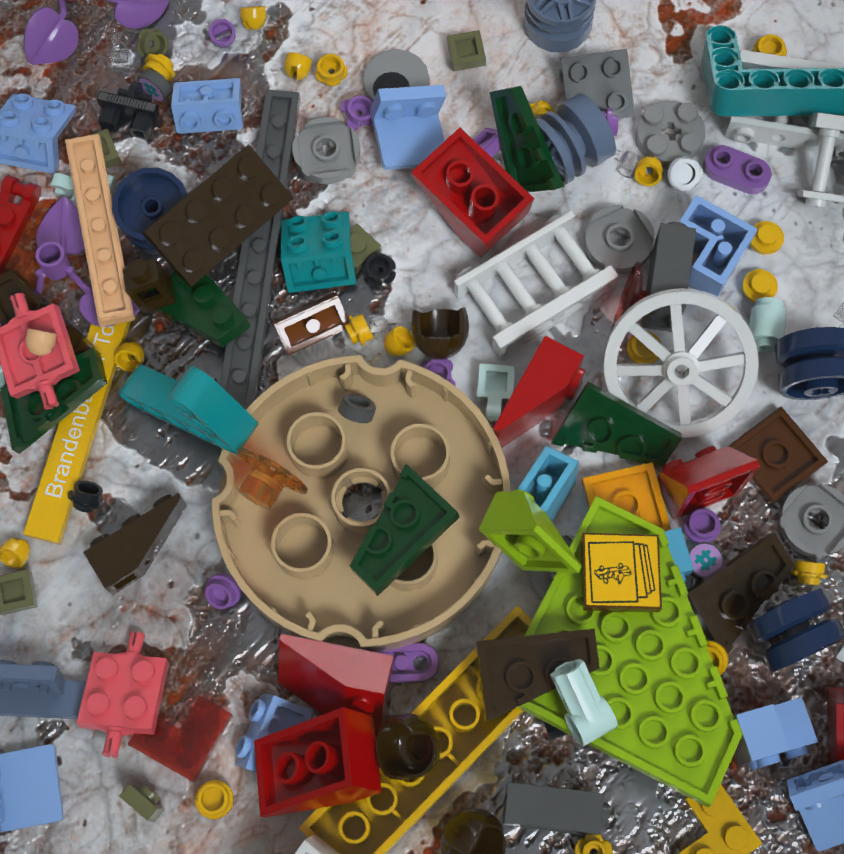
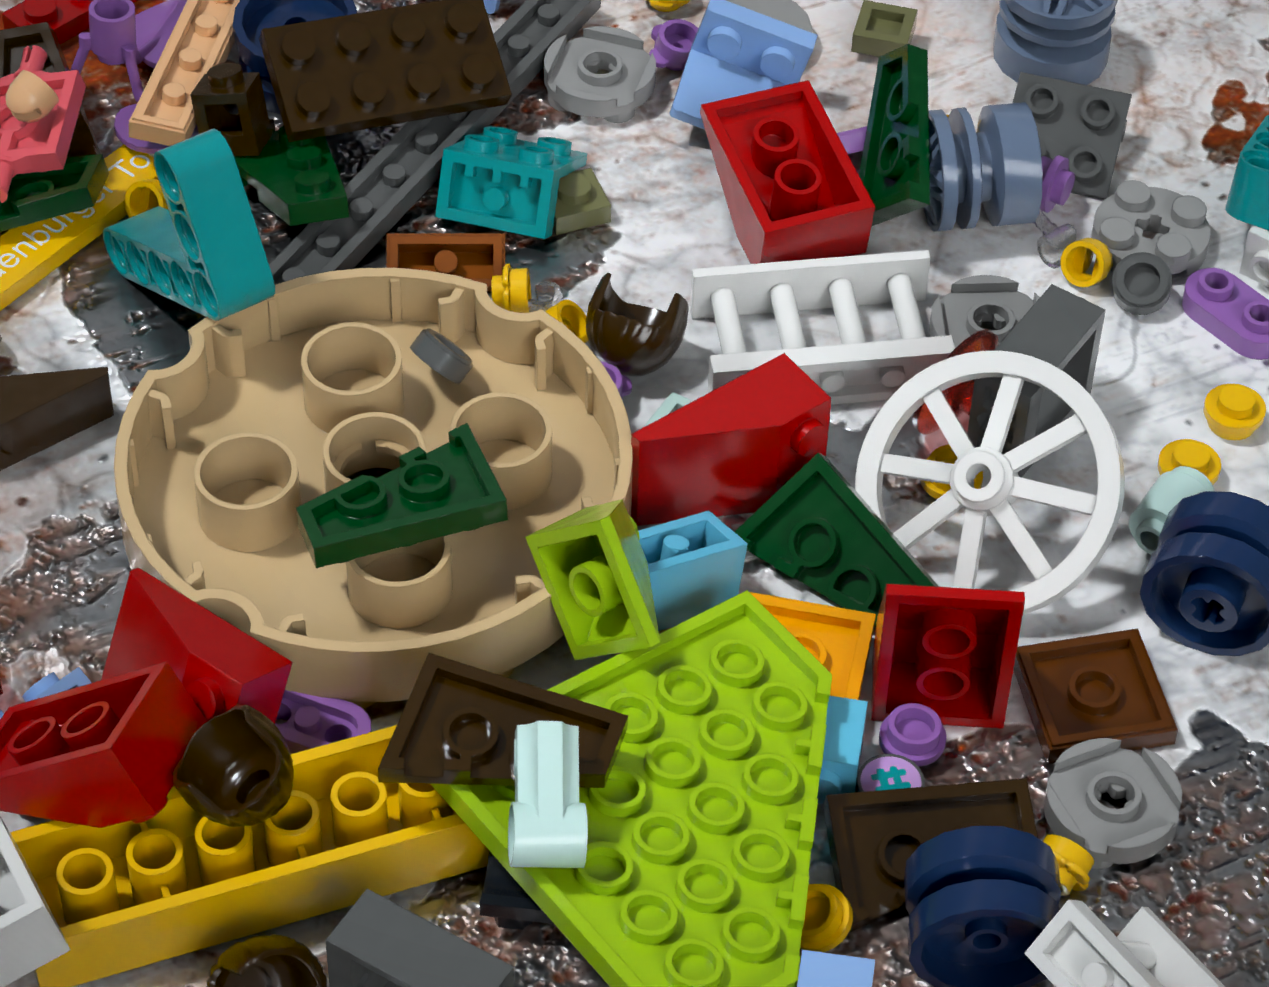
camera: 20 degrees right, 25 degrees down
medium lavender plate [205,573,242,609] -> none
clear orange wheel [236,448,308,510] -> none
black plate [362,253,396,287] -> none
yellow tile [581,533,662,612] -> none
light blue brick [679,195,758,297] -> none

